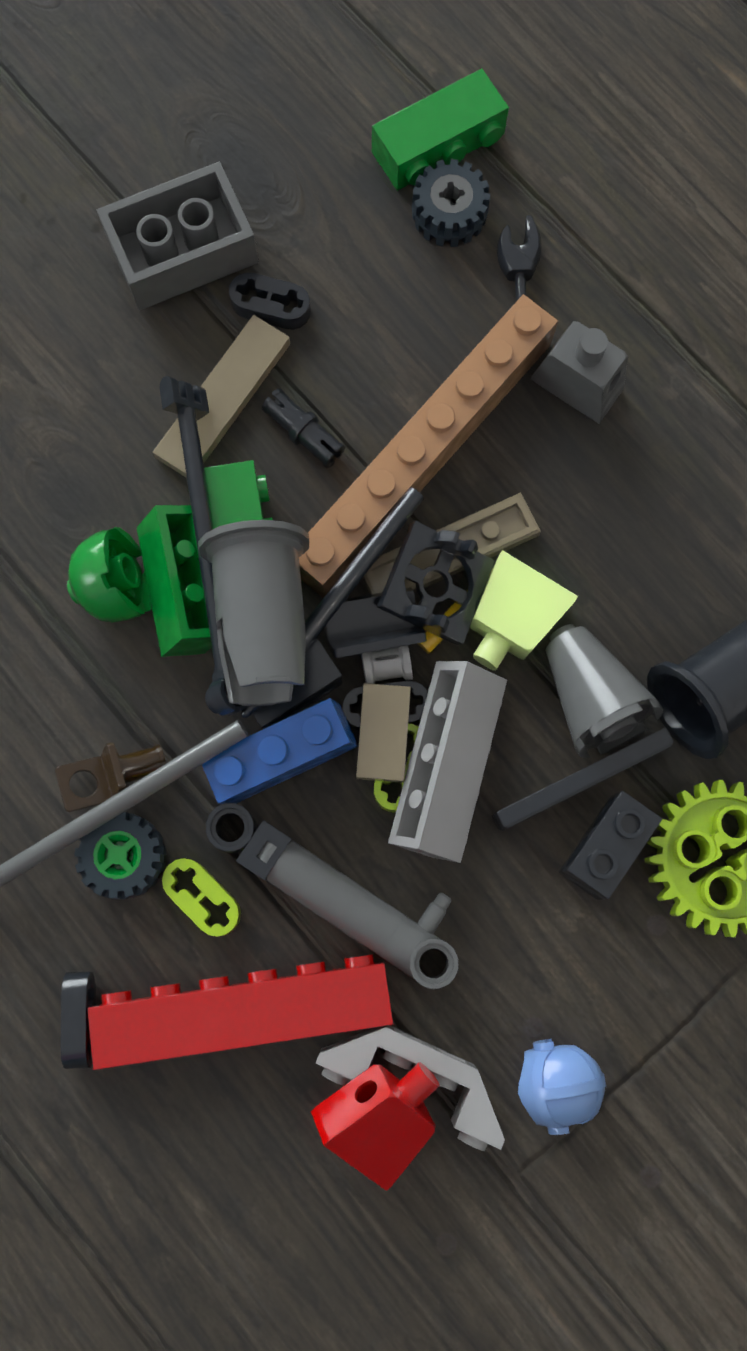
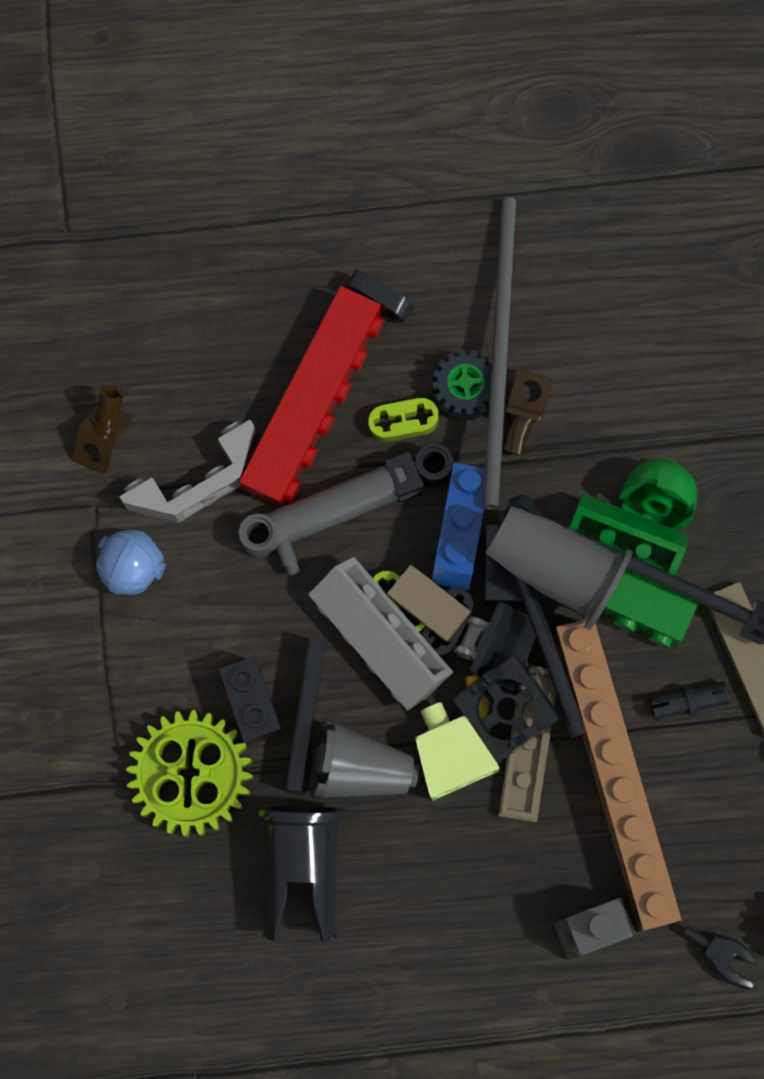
camera: 130 degrees right, 0 degrees up
red torso [311,1062,440,1191] -> none
none -> dark brown bracket [72,385,132,473]

